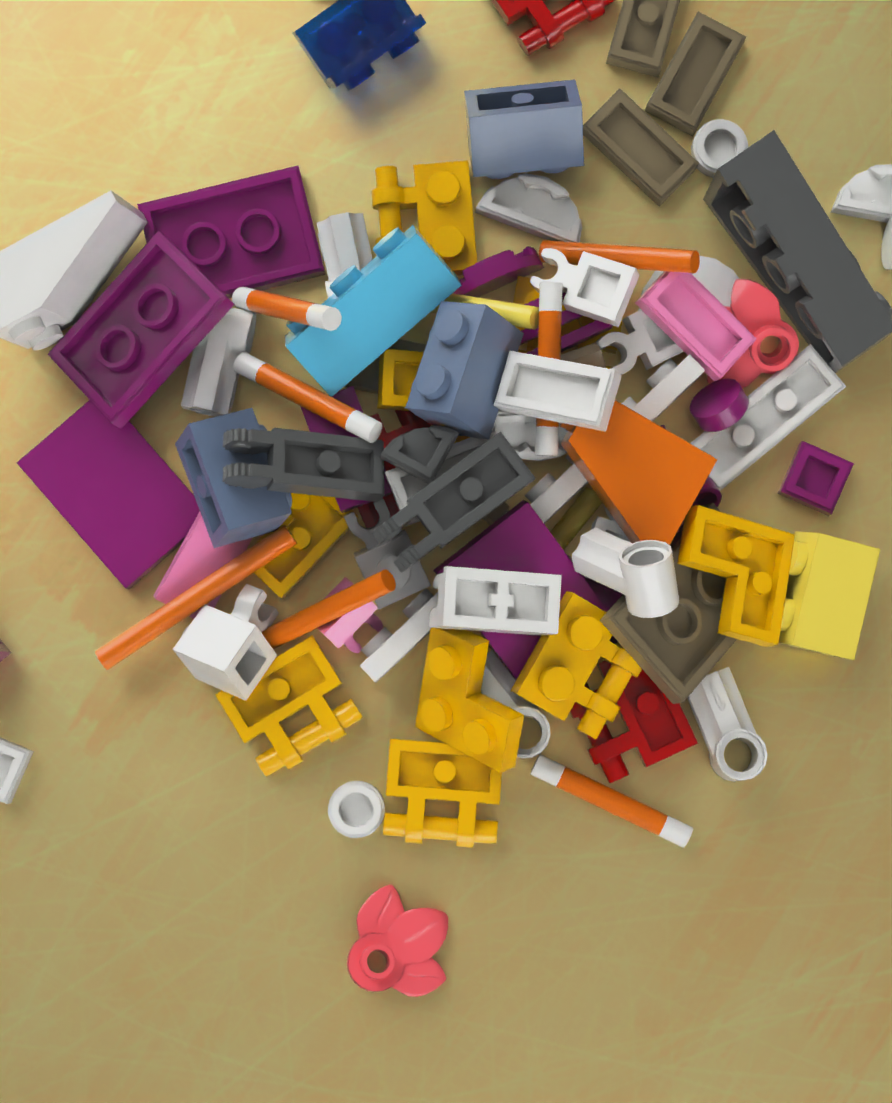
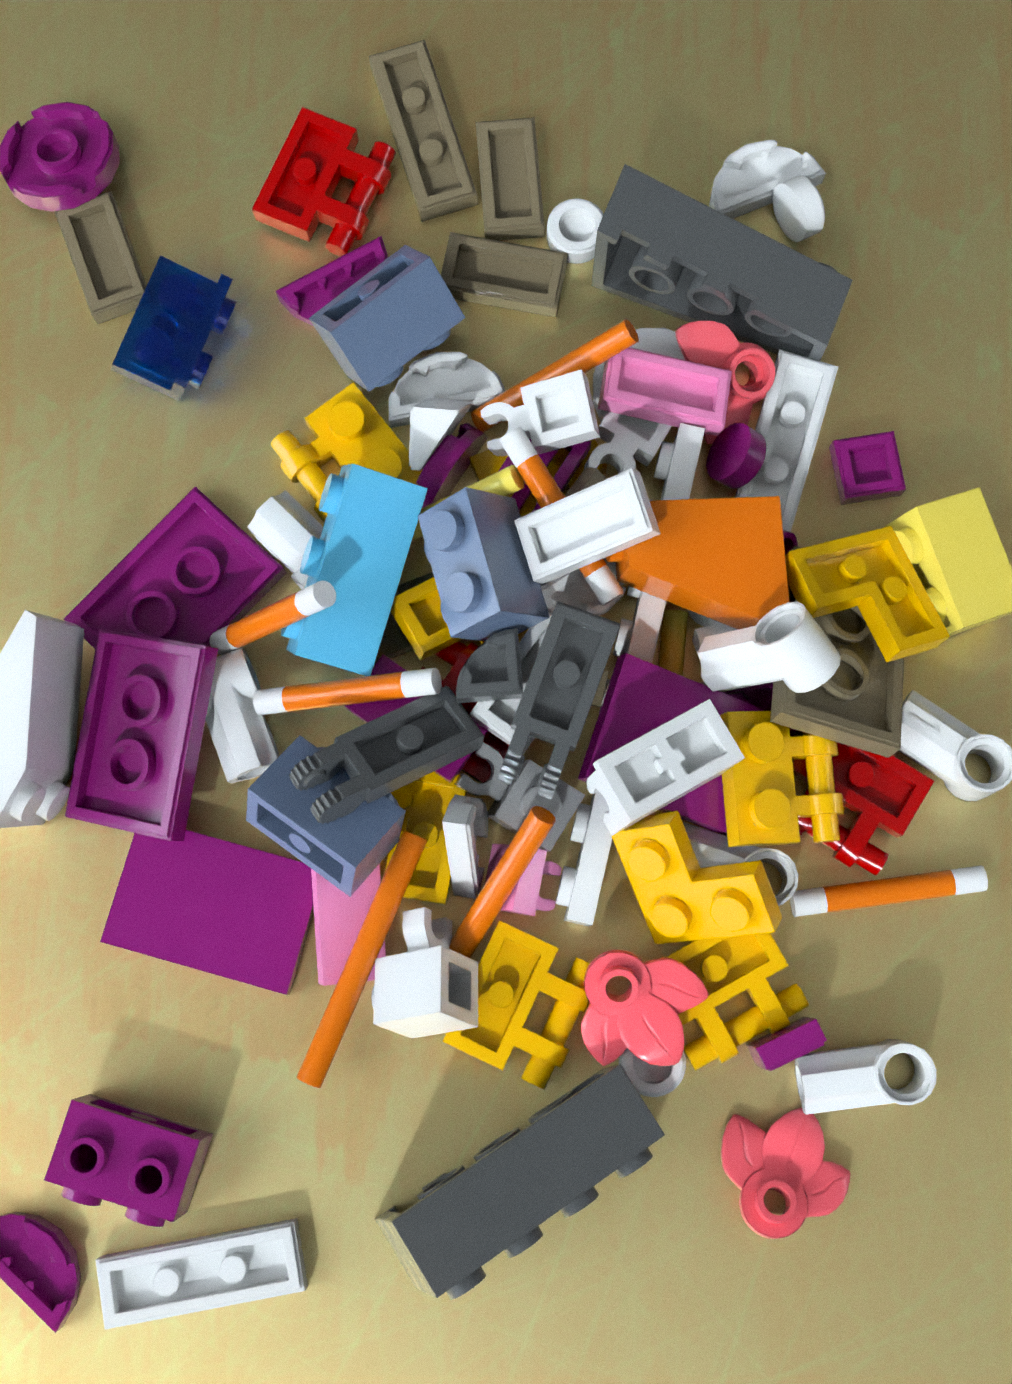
camera: 30 degrees left, 5 degrees down
none -> magenta tile [275,236,388,326]
none -> dark grey wedge [375,1064,665,1300]
none -> white slope [409,398,471,471]
none -> white tile [442,795,488,899]
none -> coral plate [581,950,708,1066]
none -> magenta tile [746,1016,827,1071]
none -> white piece [795,1039,937,1115]

